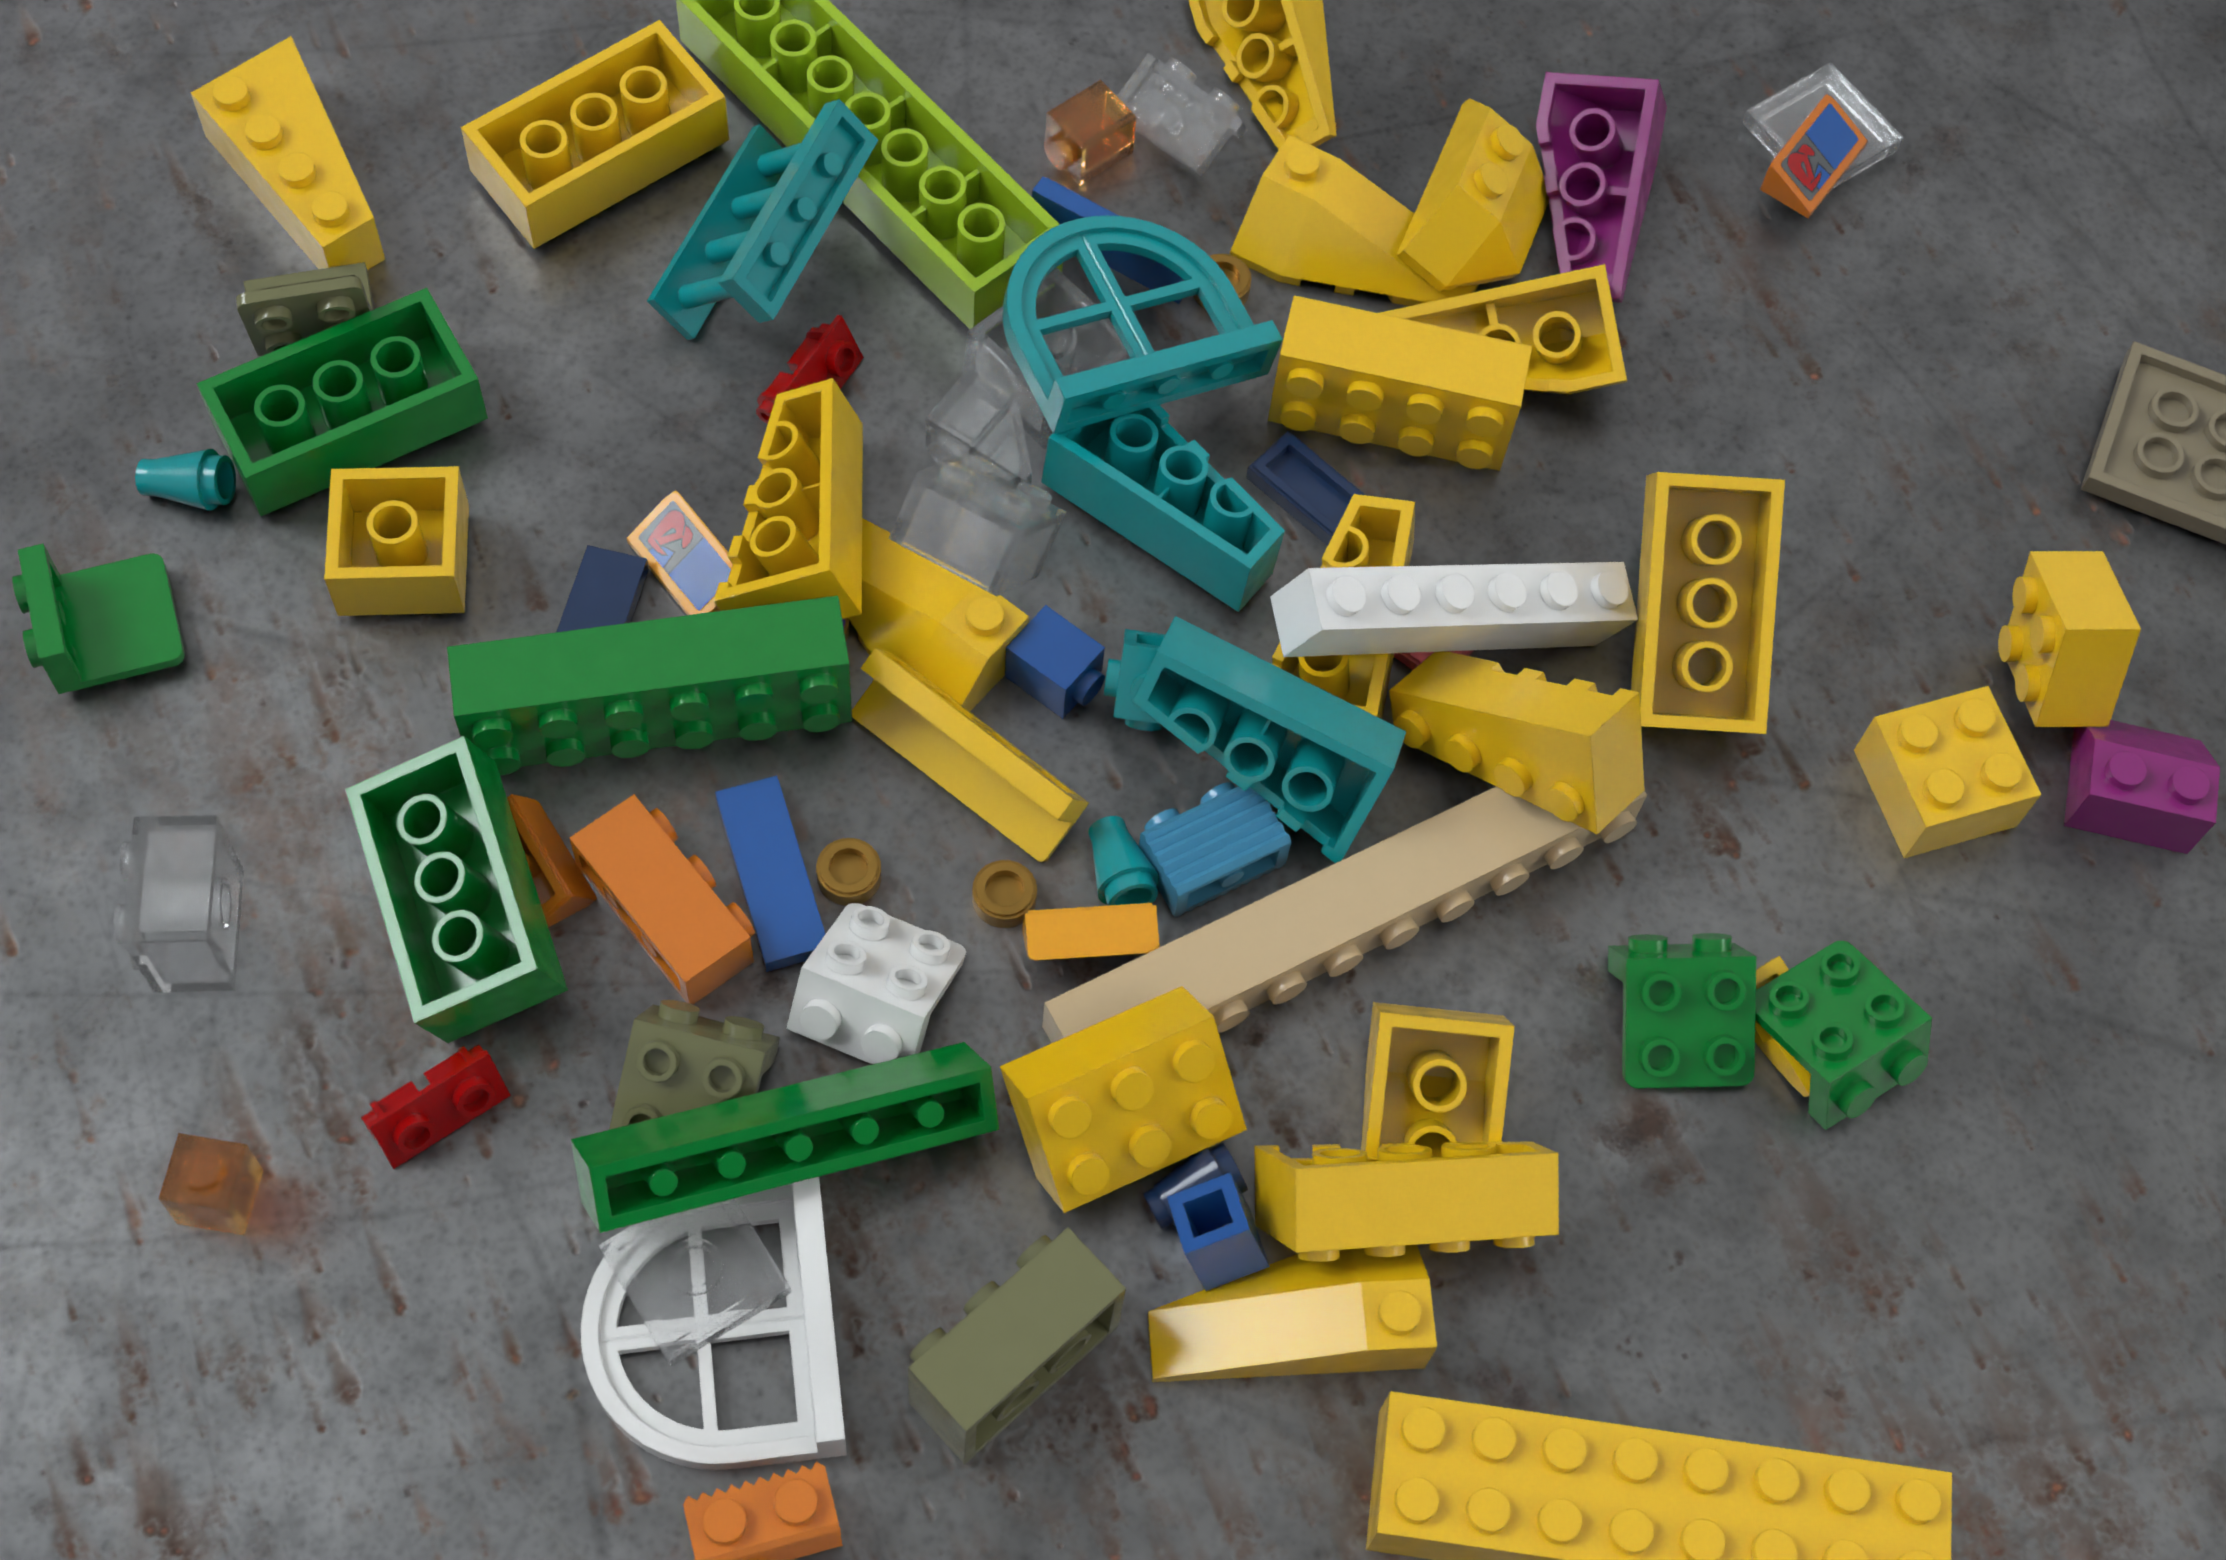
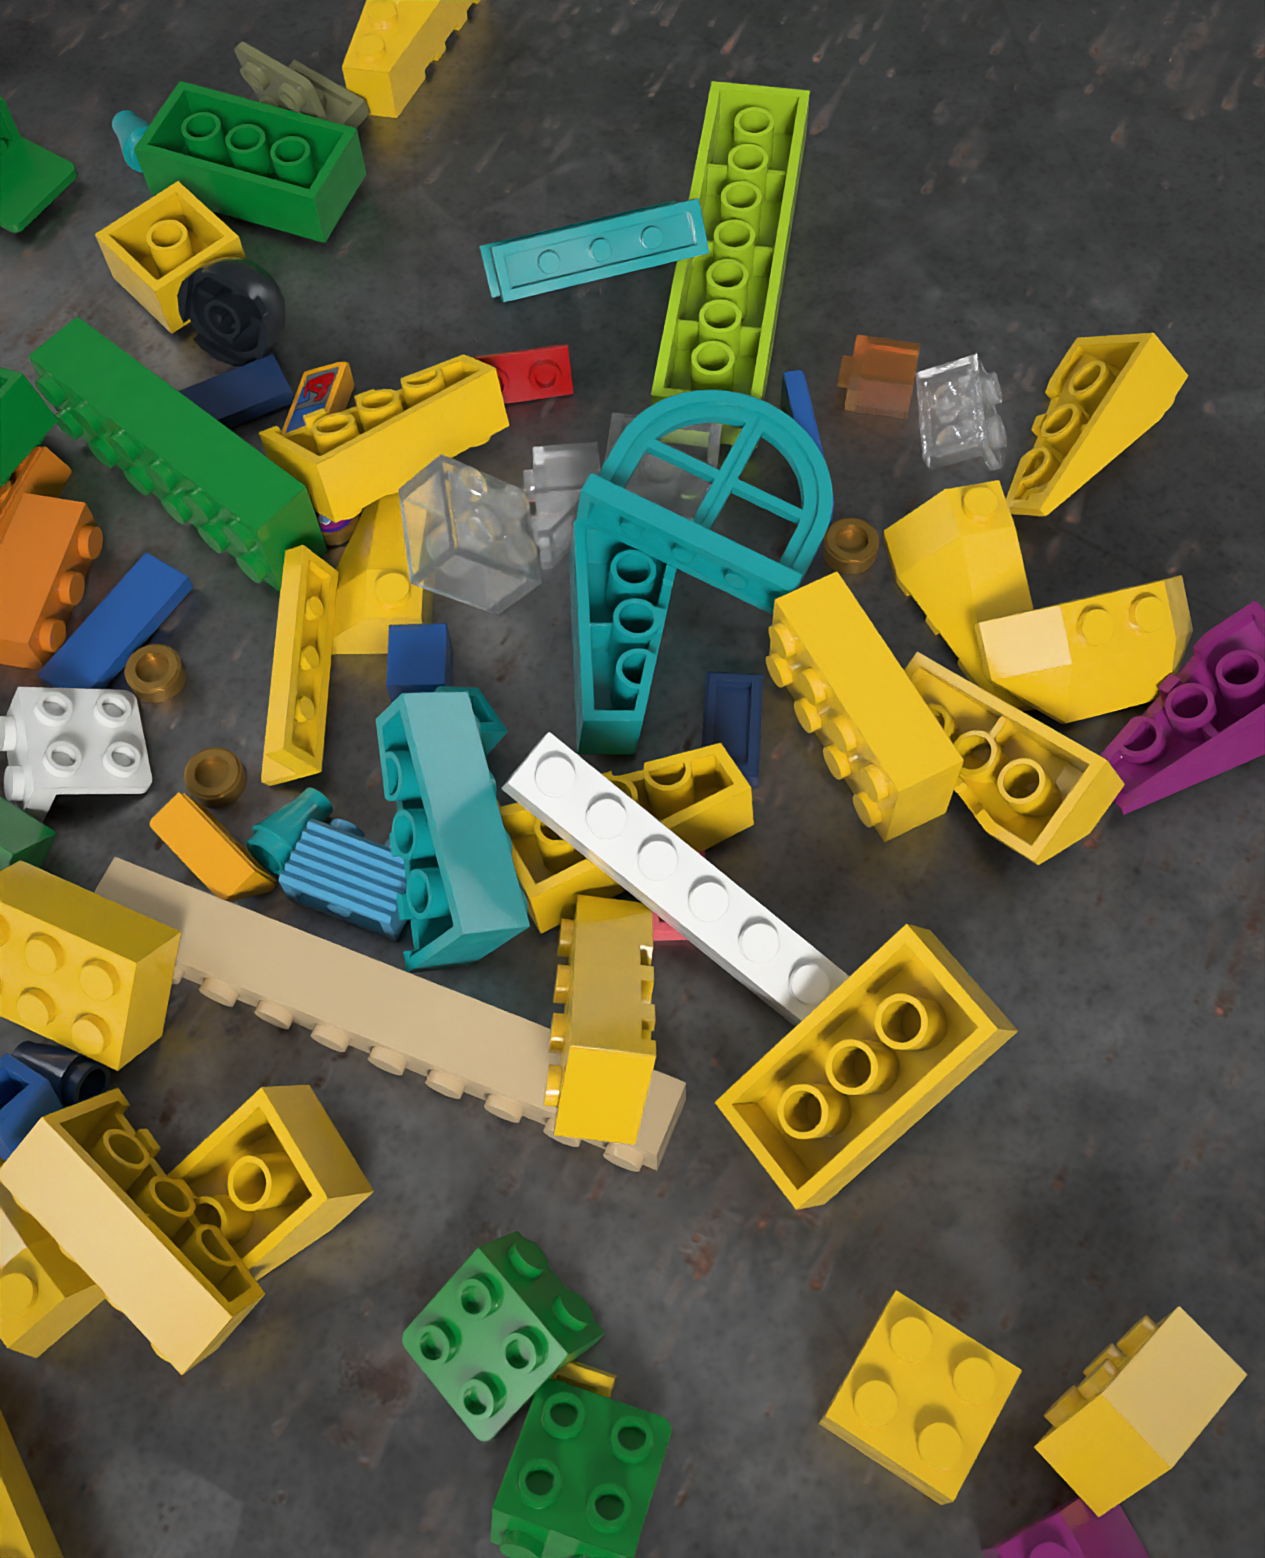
camera: 60 degrees right, 0 degrees up
yellow brick [461,20,729,249] -> none
none -> black cylinder [177,257,286,366]

